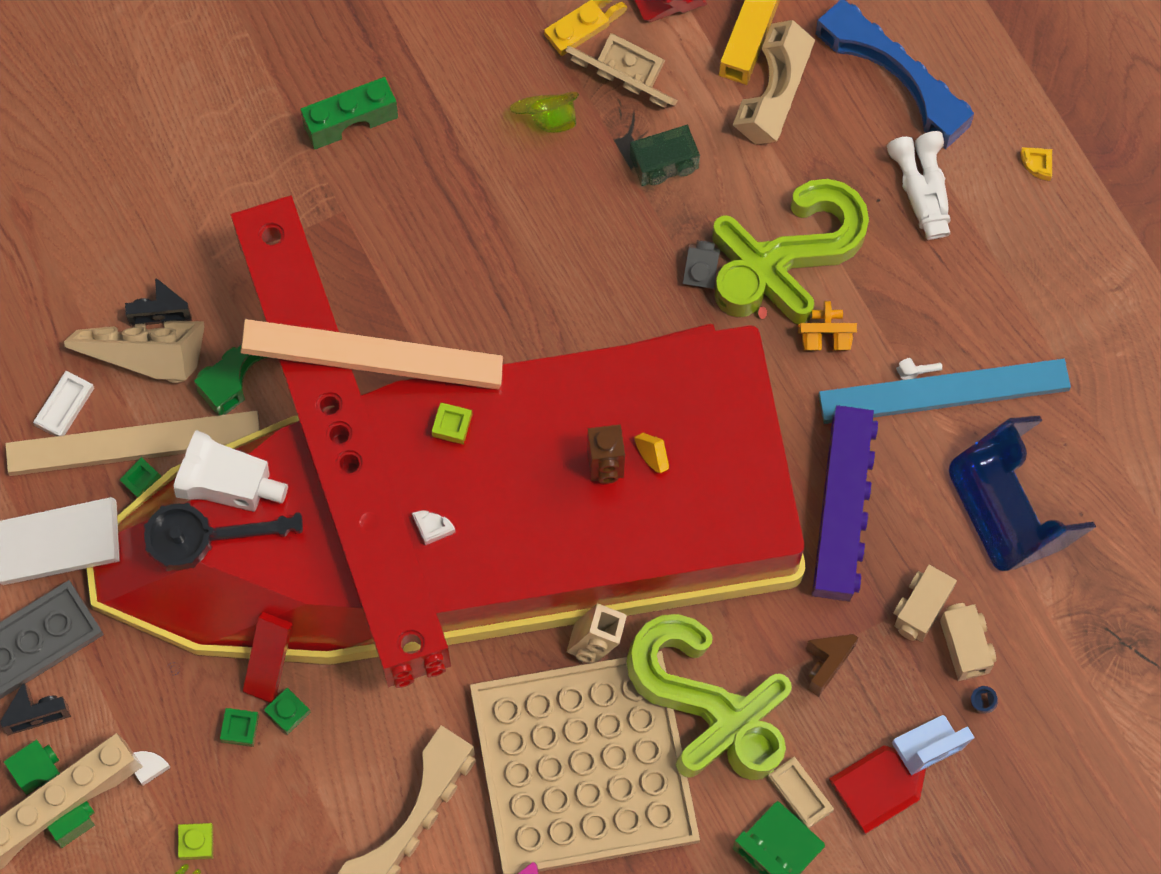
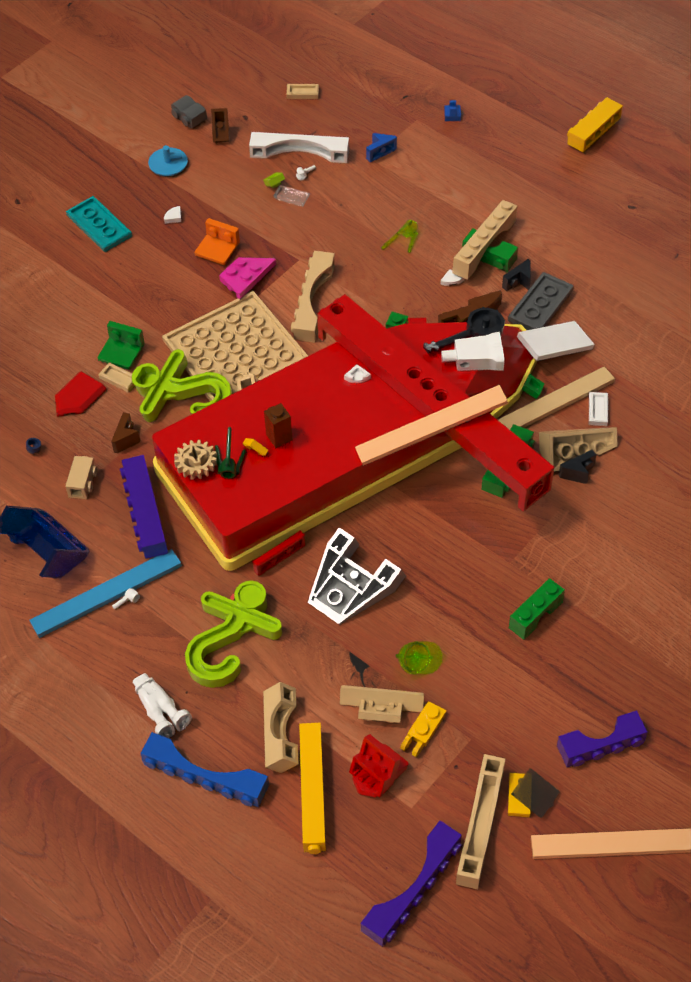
camera: 160 degrees right, 15 degrees down
lime plate [178,823,213,860] -> none
green plate [220,708,259,747] -> none
lime plate [432,402,472,444] -> none
clear green brick [630,124,700,186] -> none
dark grey bracket [683,240,720,289] -> none
light orange hips [798,301,857,351] -> none
light blue panel [892,715,975,775] -> none
tan brick [940,603,996,681] -> none
yellow tile [1020,147,1052,181] -> none
none -> tan gear [174,440,217,480]
none -> dark green plant [215,427,246,479]
none -> light grey wedge [308,528,406,625]
none -> reddish brown slope [438,290,502,323]

